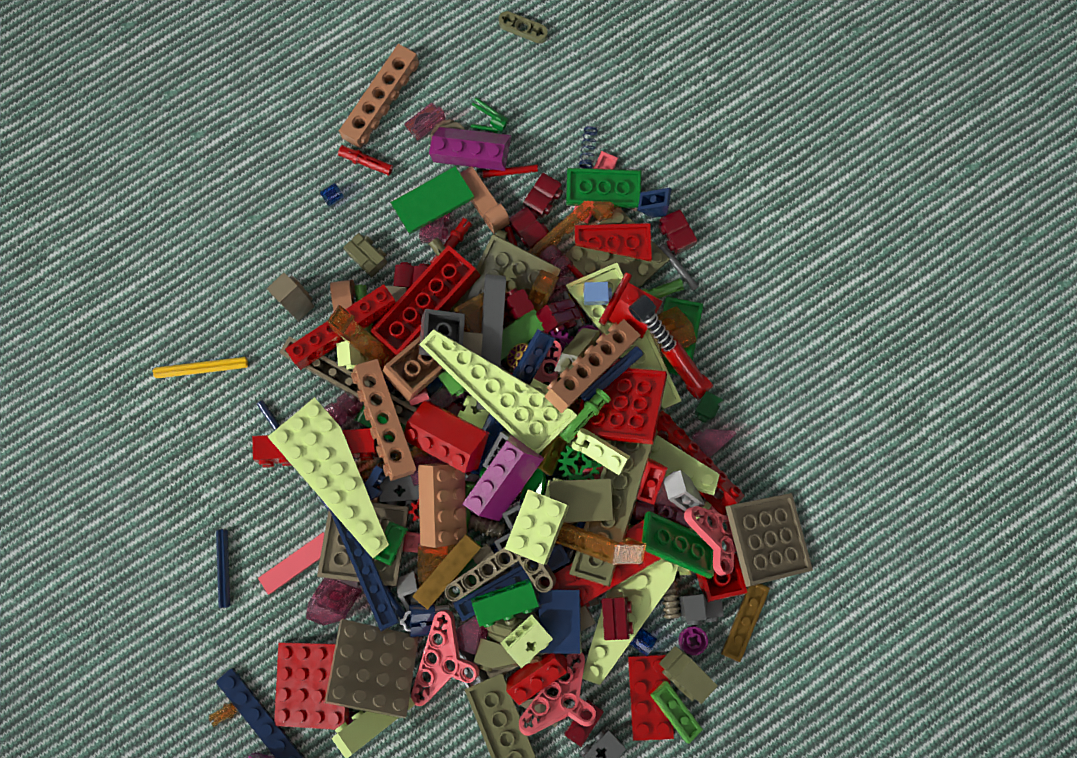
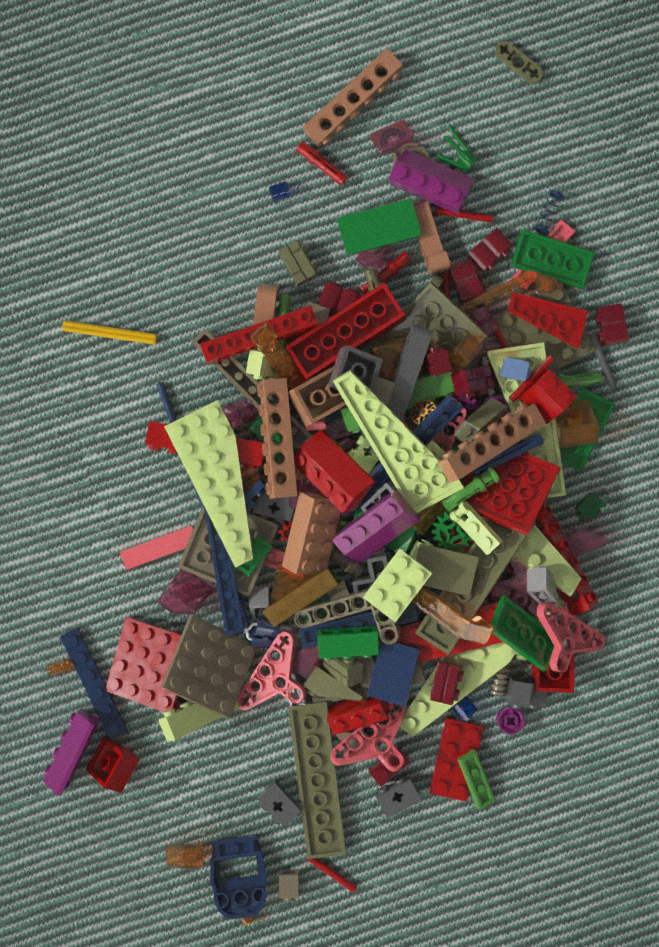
camera: 15 degrees right, 10 degrees up
dark blue axle [216,529,231,608] -> none
dark tan wedge [267,273,315,322] -> none
yellowish green brick [501,615,553,668] -> none
piece [628,294,713,400] -> none
red slope [637,458,668,505] -> none
dark blue slope [638,187,672,218] -> none
olive piece [659,646,718,704] -> none
pearl gold tile [721,584,770,663] -> none
dark tan plate [725,493,813,587] -> none

